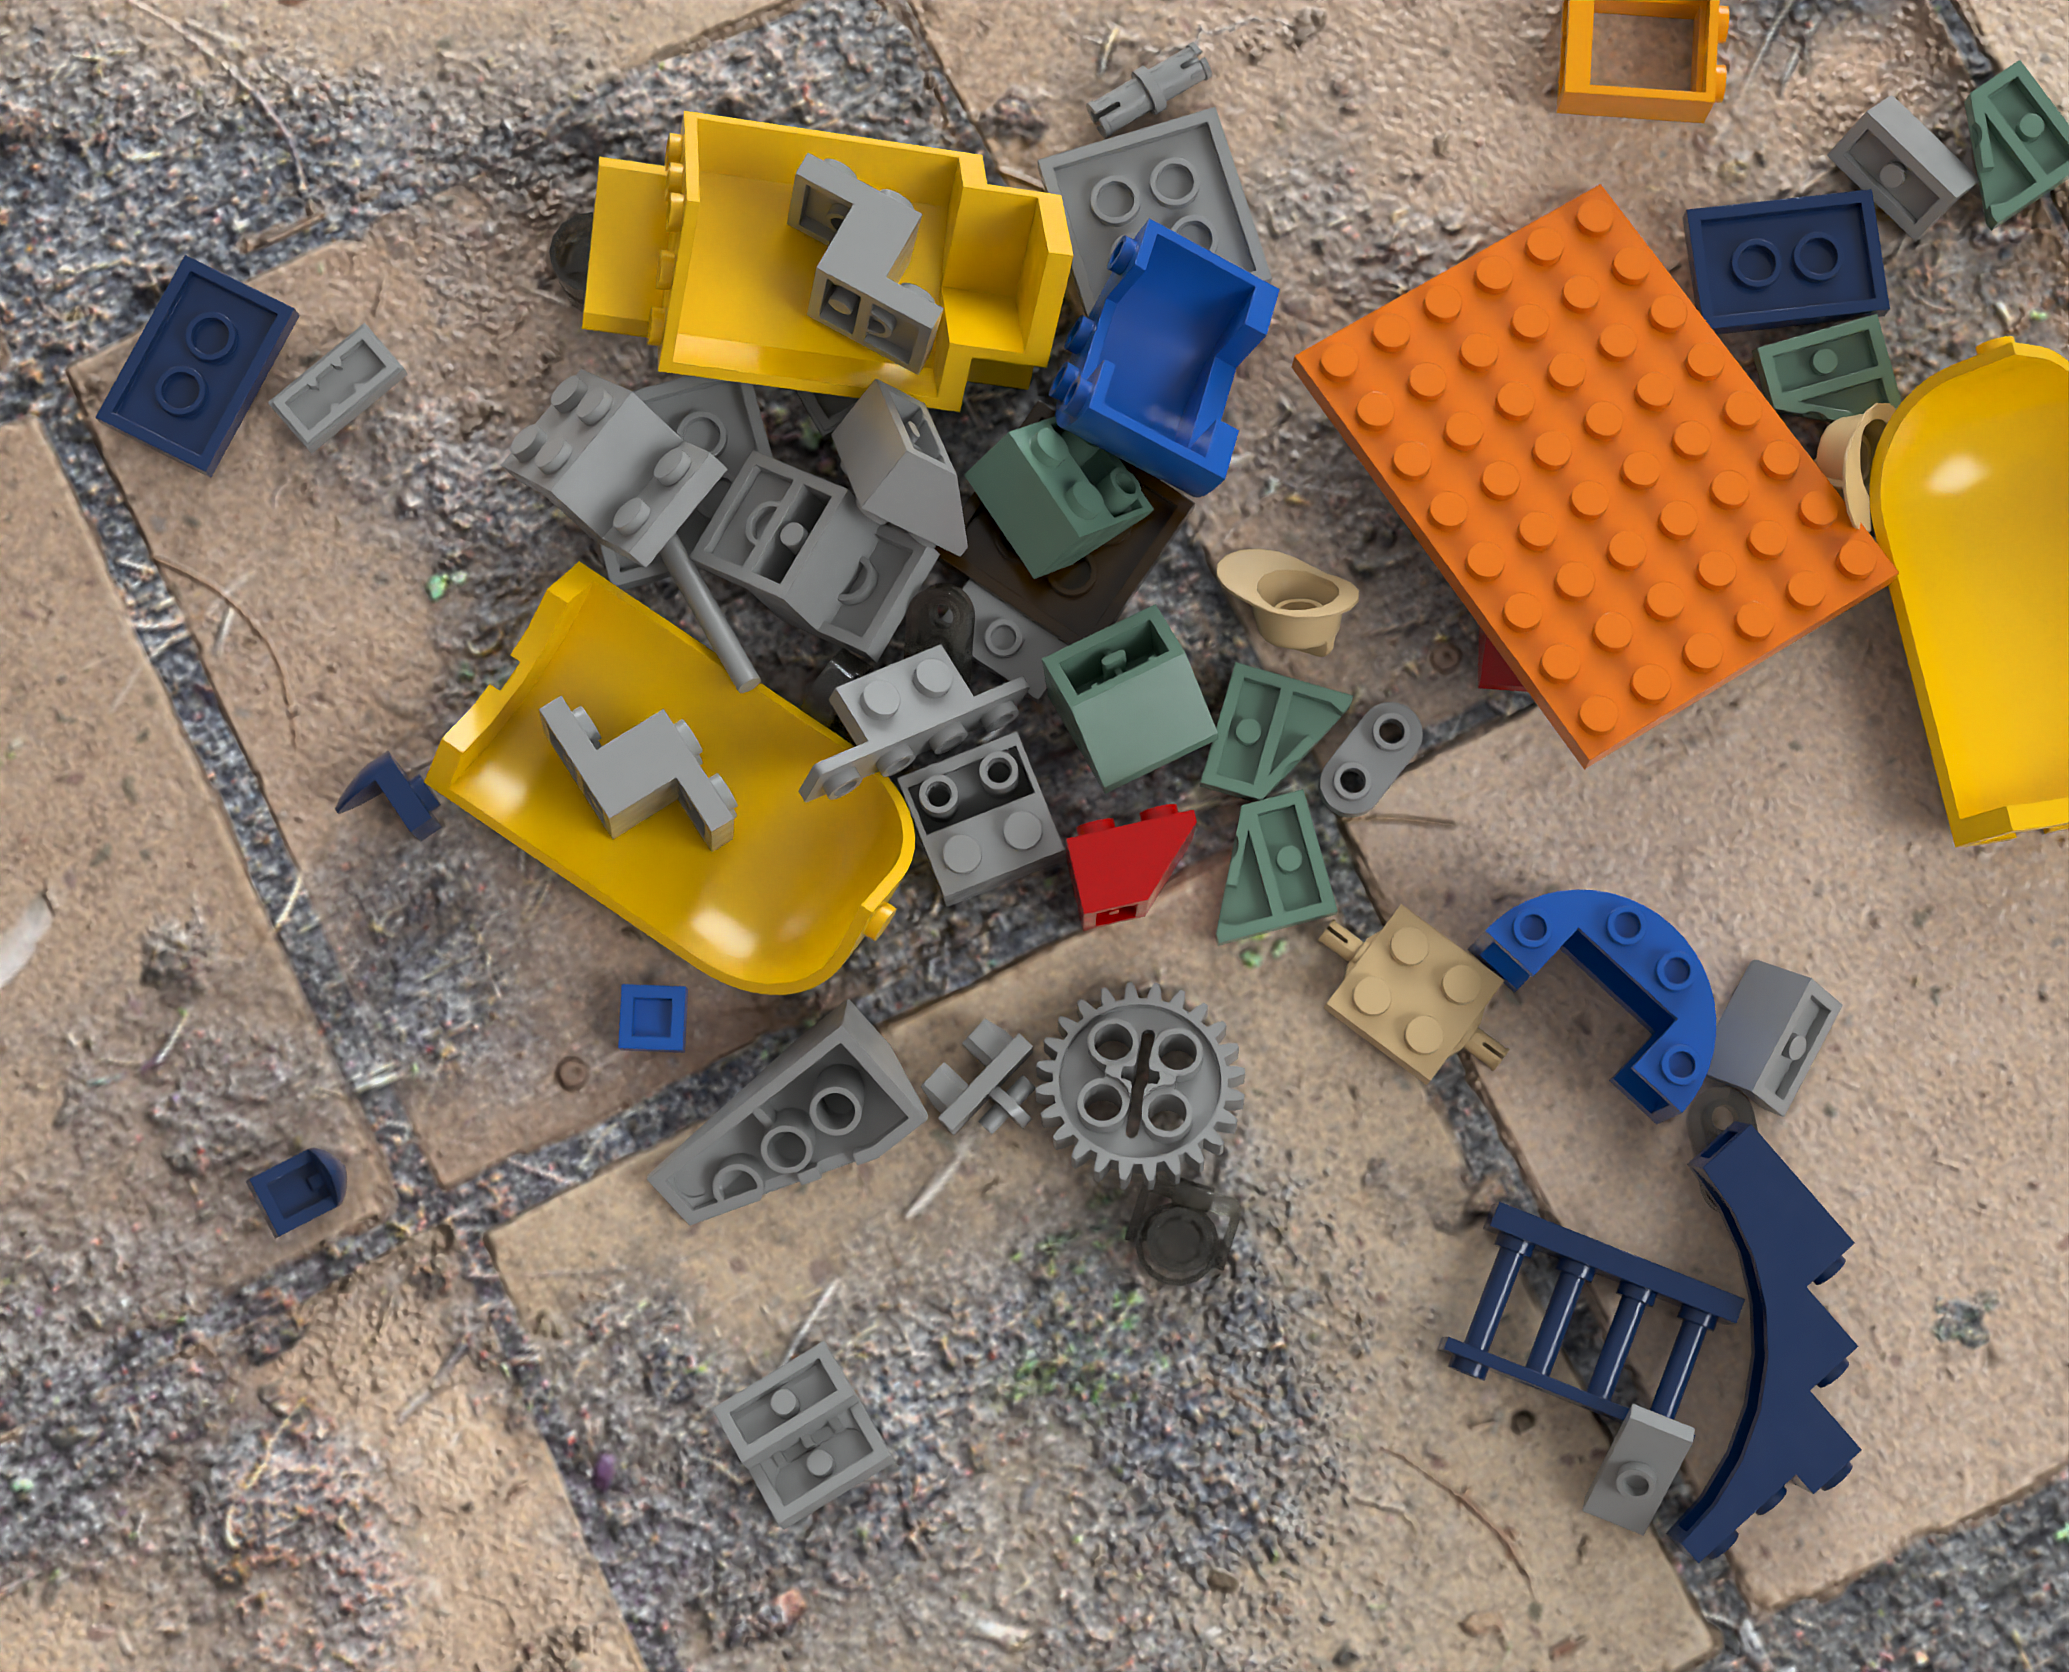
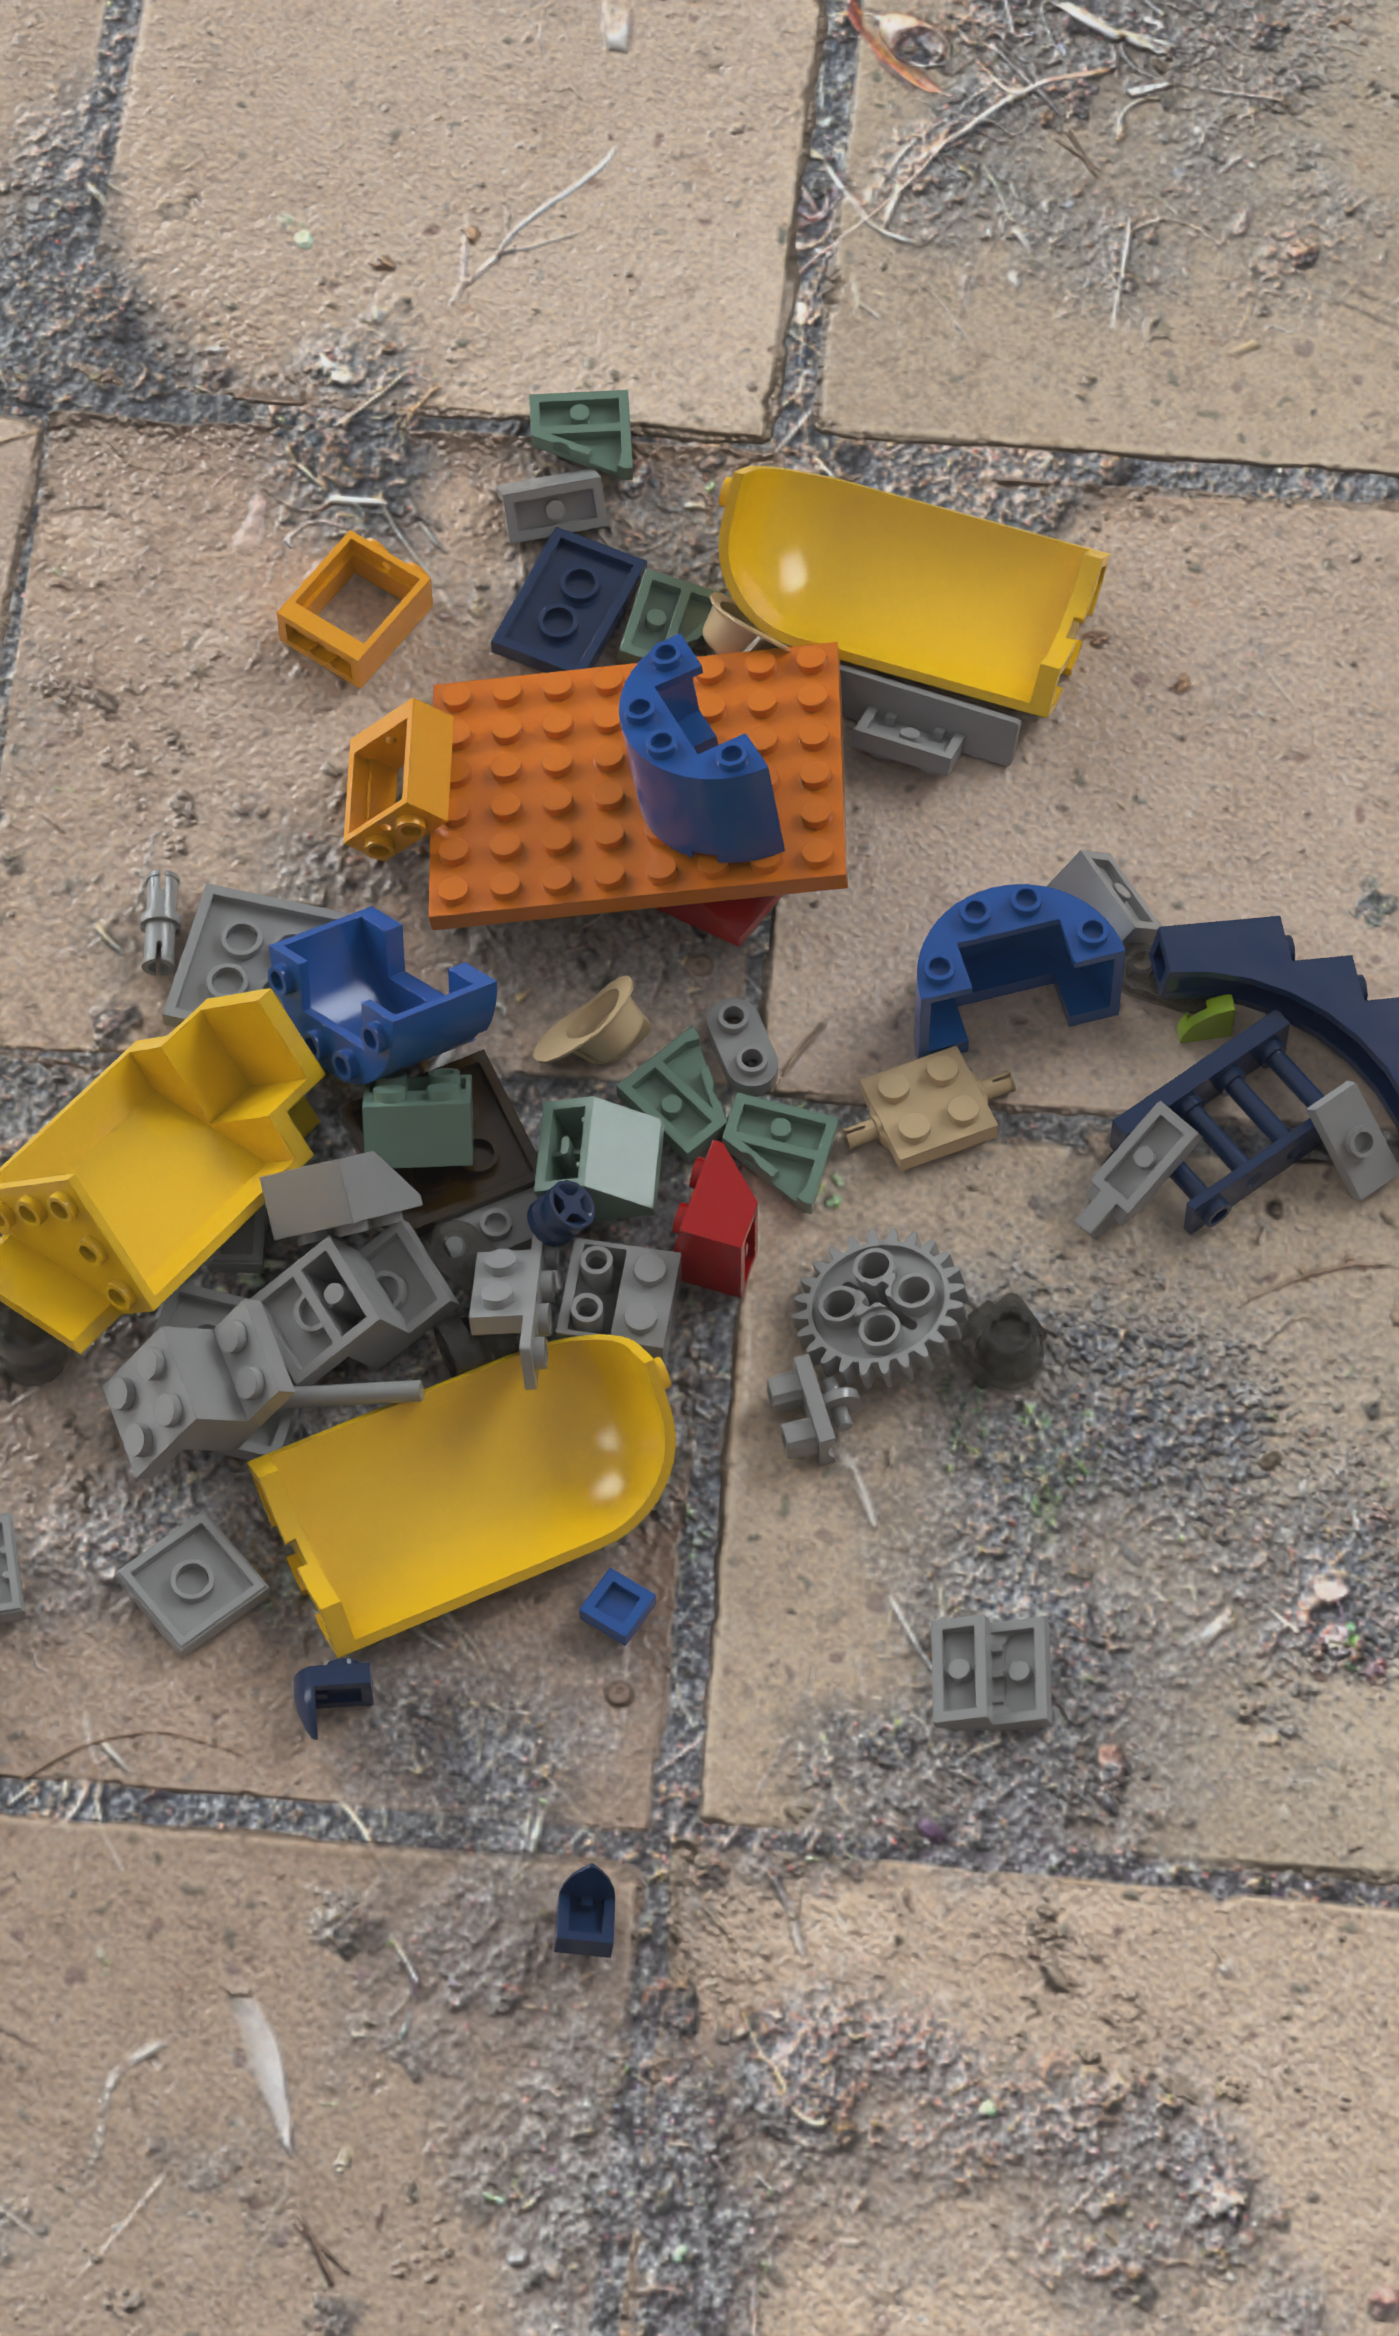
camera: 60 degrees left, 20 degrees down
light grey bracket [539,696,738,852] -> none
light grey wedge [647,999,928,1225] -> none
light grey bracket [787,153,944,375] -> none
none -> light grey plate [115,1510,271,1659]
none -> light orange window [343,697,454,862]
none -> dark blue wheel [527,1180,595,1247]
none -> blue cylinder [619,633,785,863]
none -> light grey bracket [840,664,1022,776]
none -> light grey hinge [1075,1101,1203,1240]
none -> lime tile [1177,994,1235,1044]

